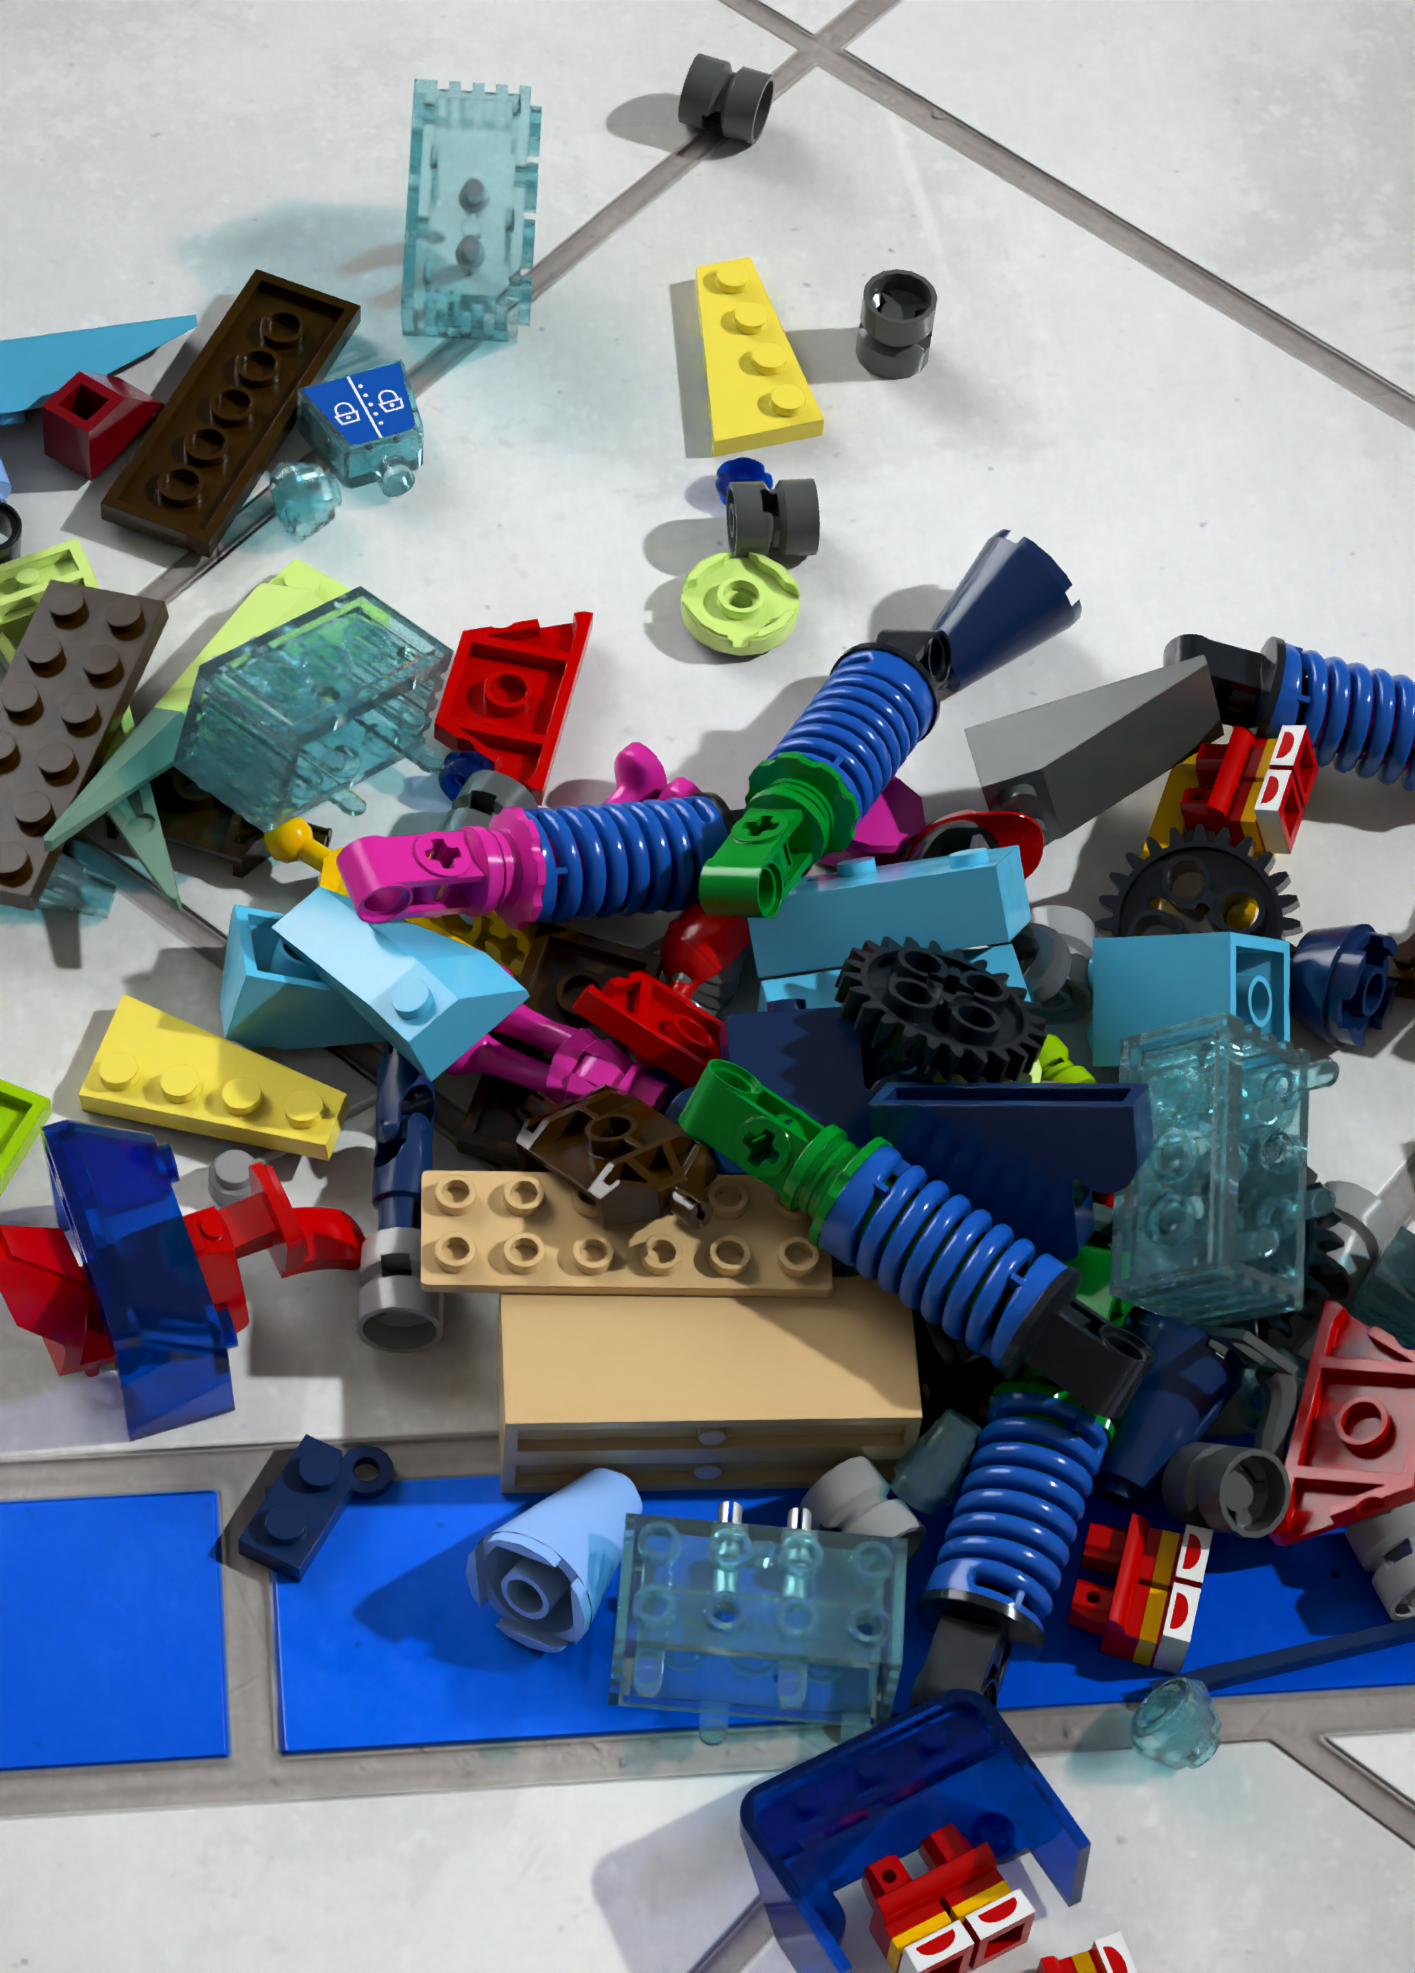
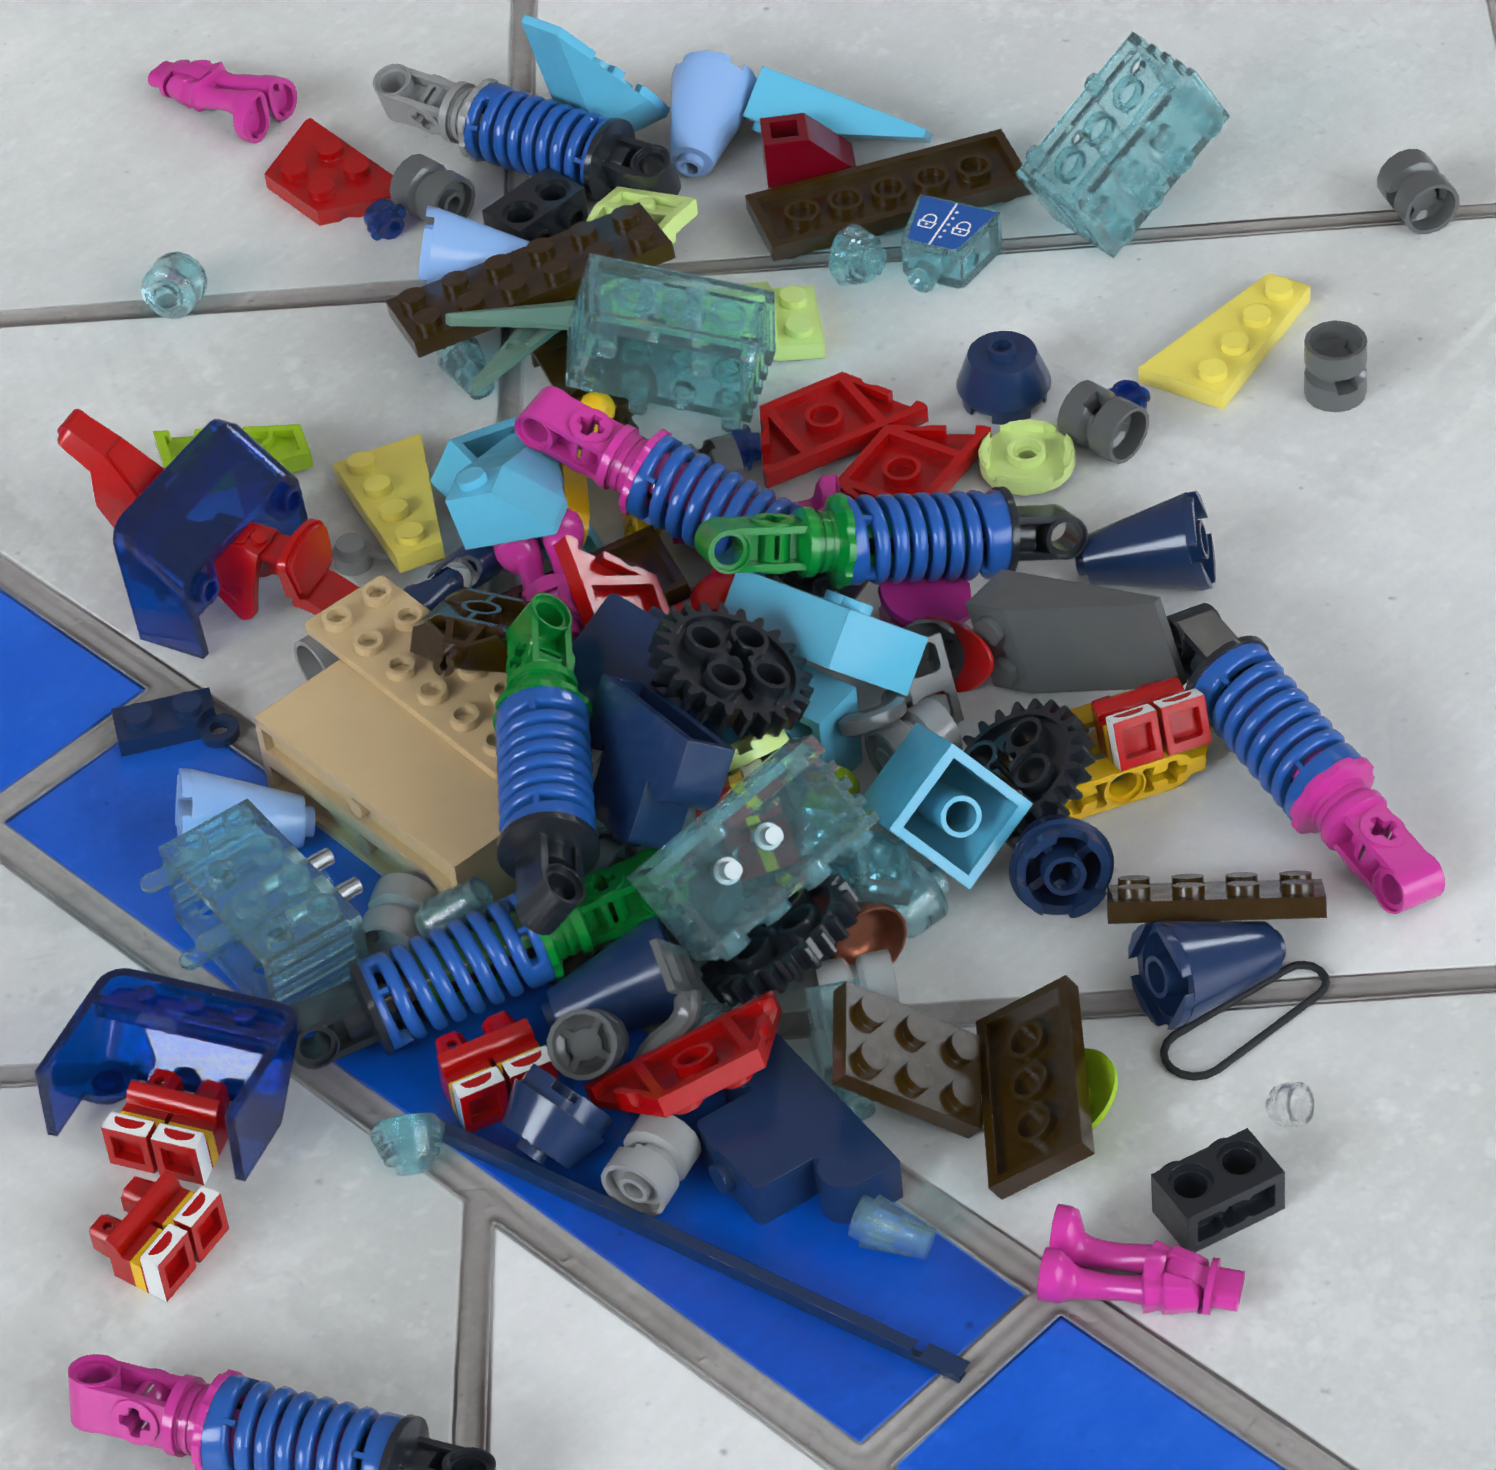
camera: 60 degrees right, 10 degrees down
none -> dark blue cone [502,1063,613,1169]
none -> red wing [838,425,992,500]
none -> dark blue cone [956,331,1051,425]

